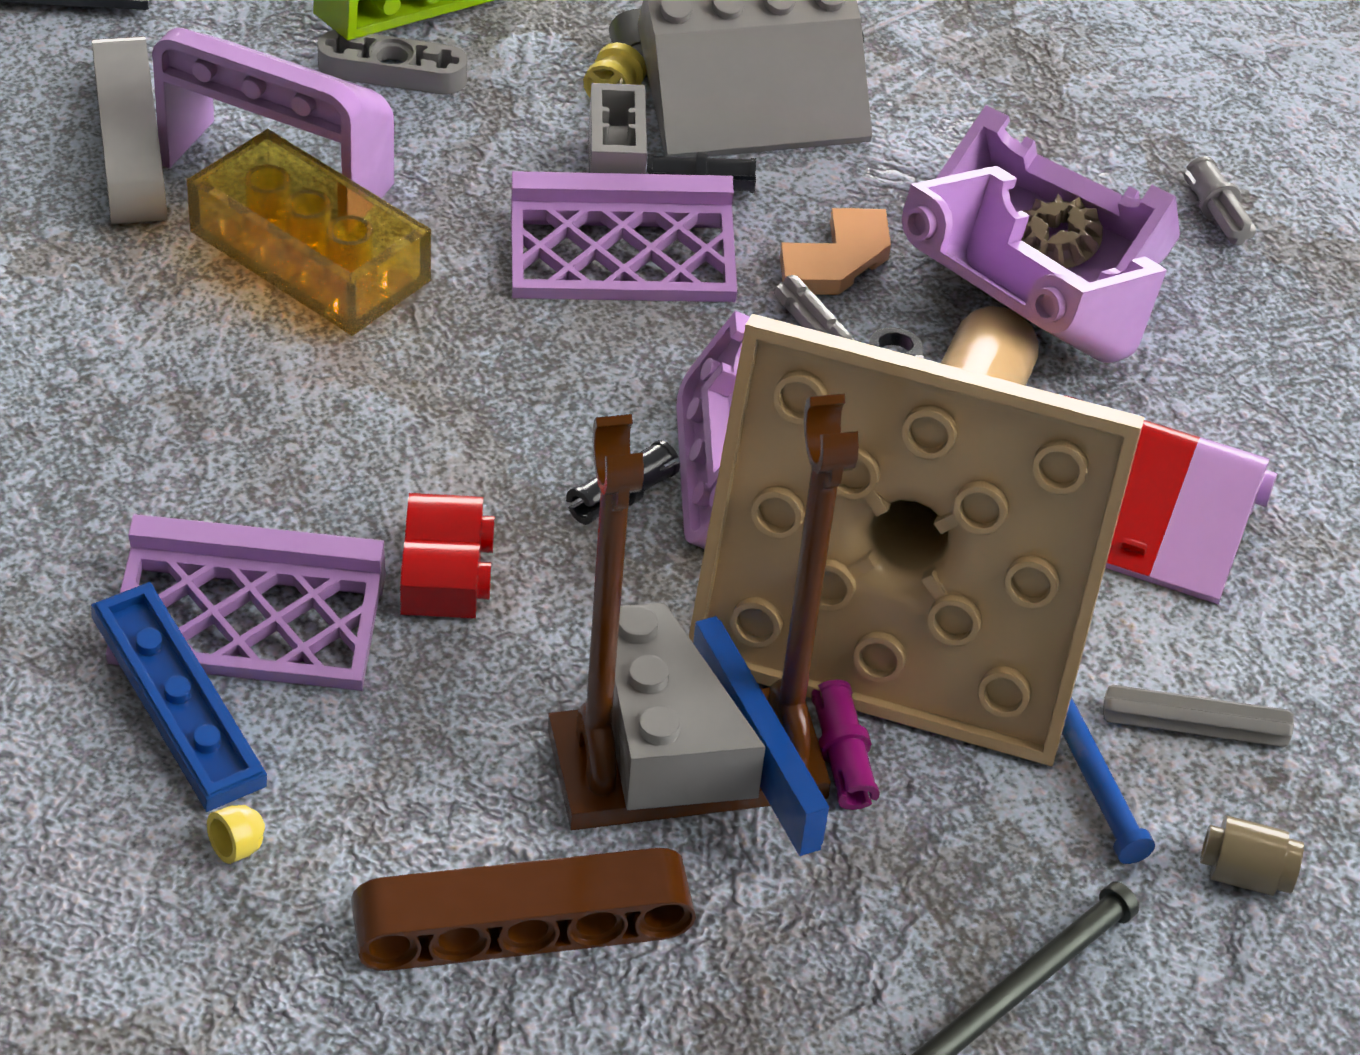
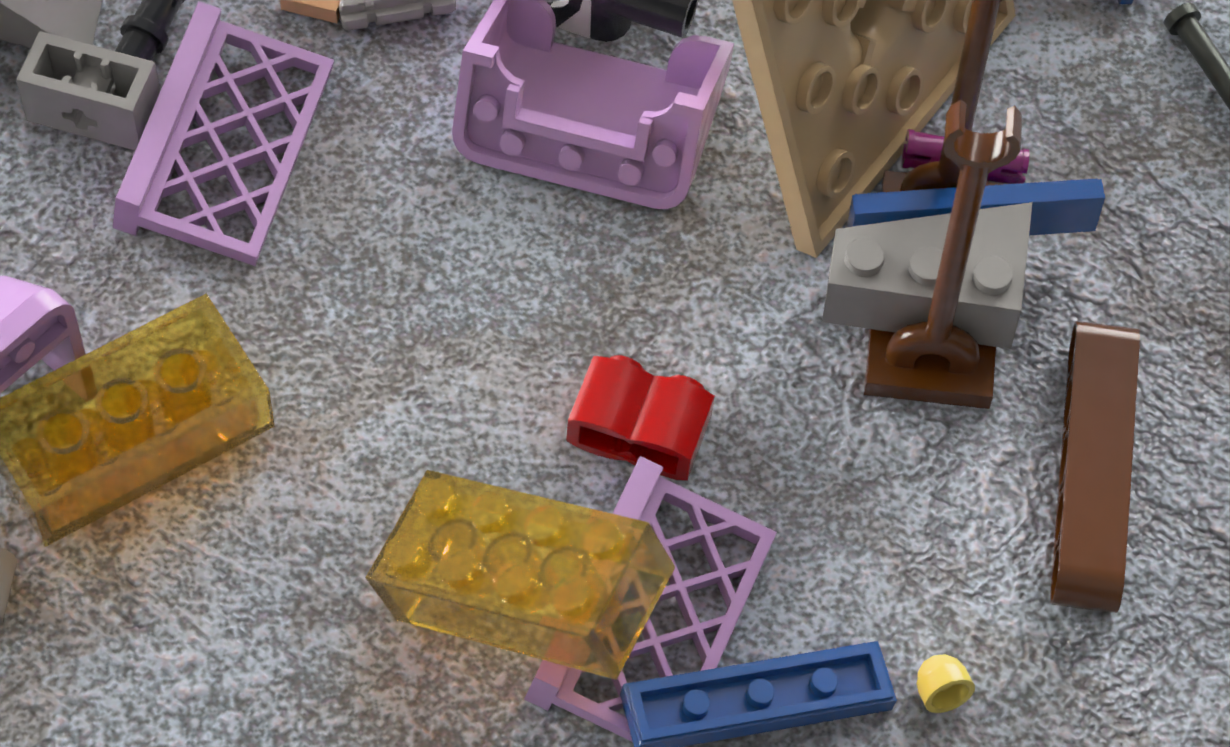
camera: 70 degrees left, 15 degrees up
black pin [566,440,680,525] -> none
none -> clear yellow brick [365,470,675,680]

